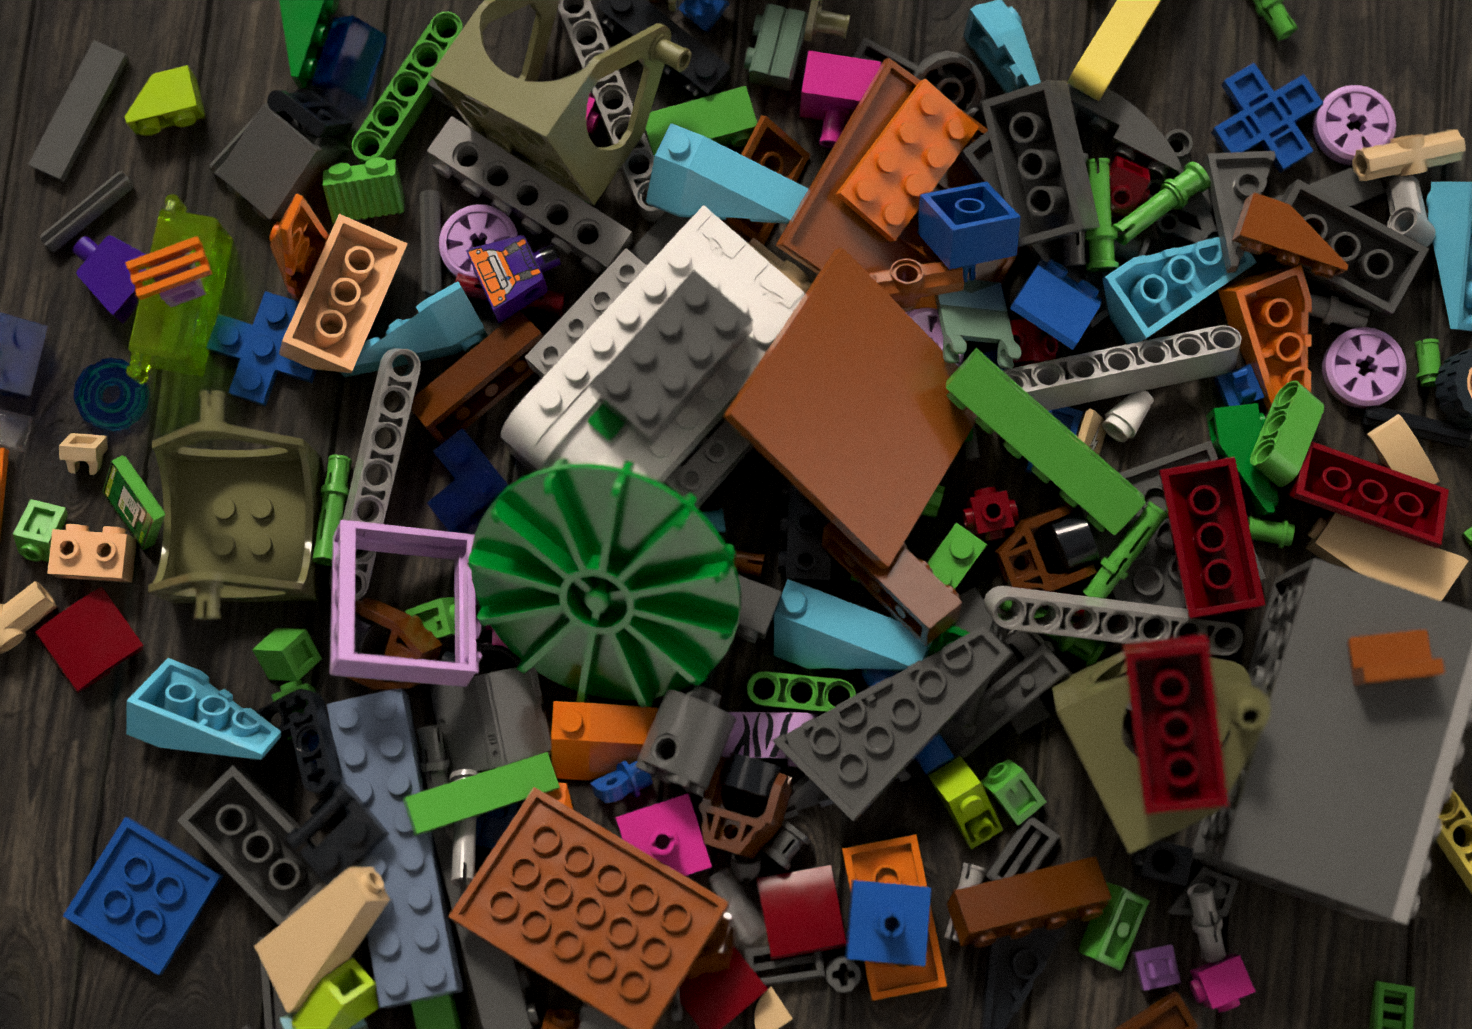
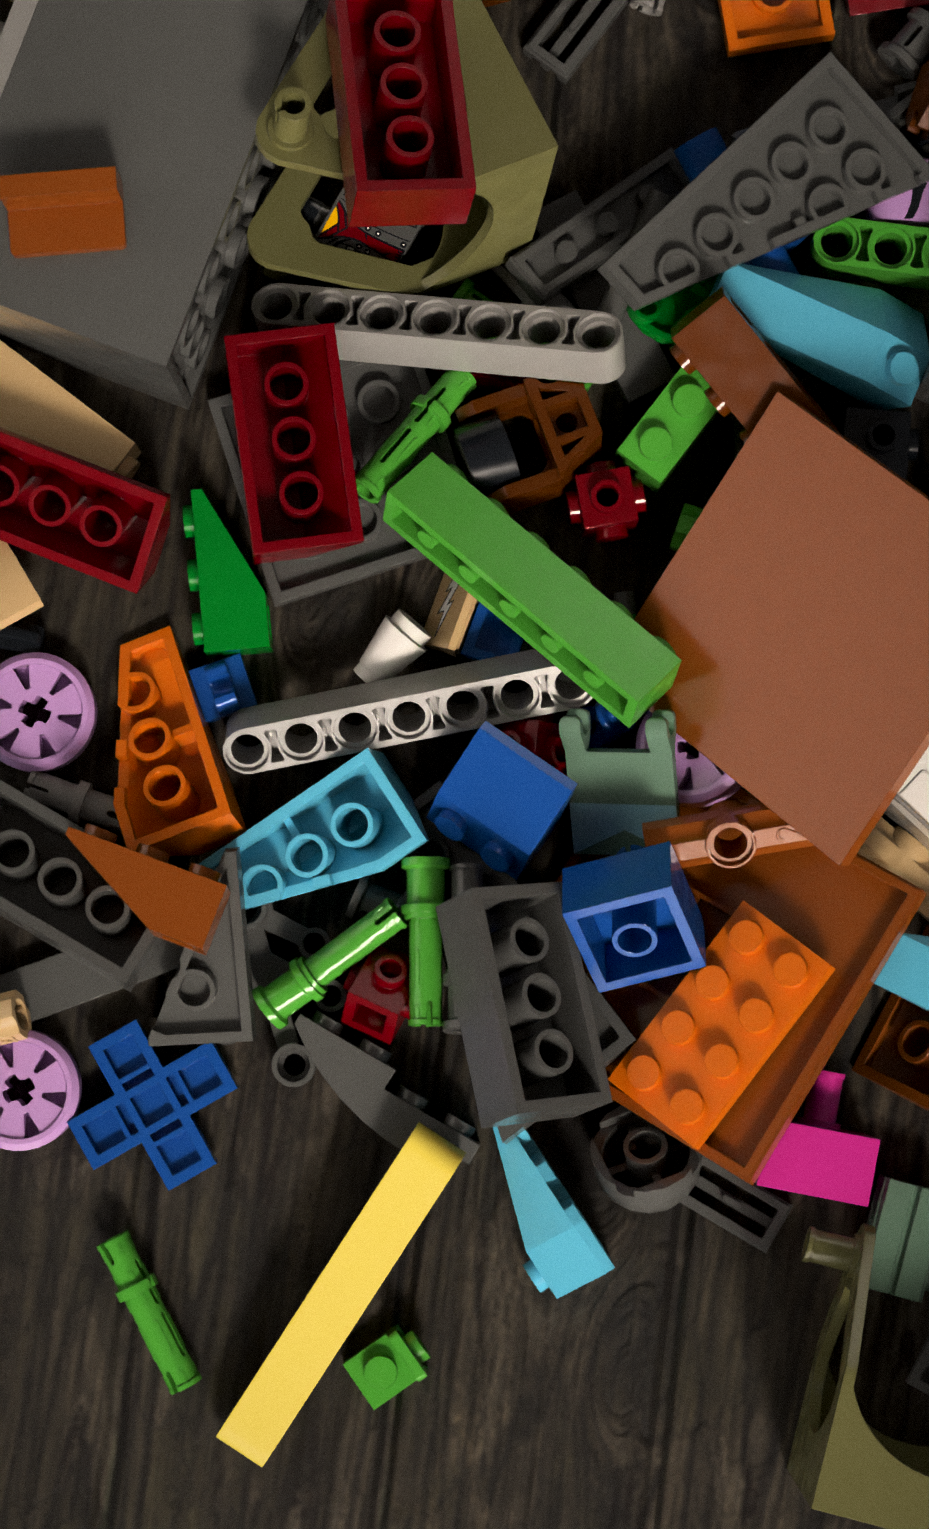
camera: 175 degrees left, 5 degrees up
lime slope [928,756,1003,850] -> none
bright green bracket [981,759,1046,826] -> none
bright green pin [1248,516,1295,549] -> none
bright green beam [1250,380,1324,487] -> none

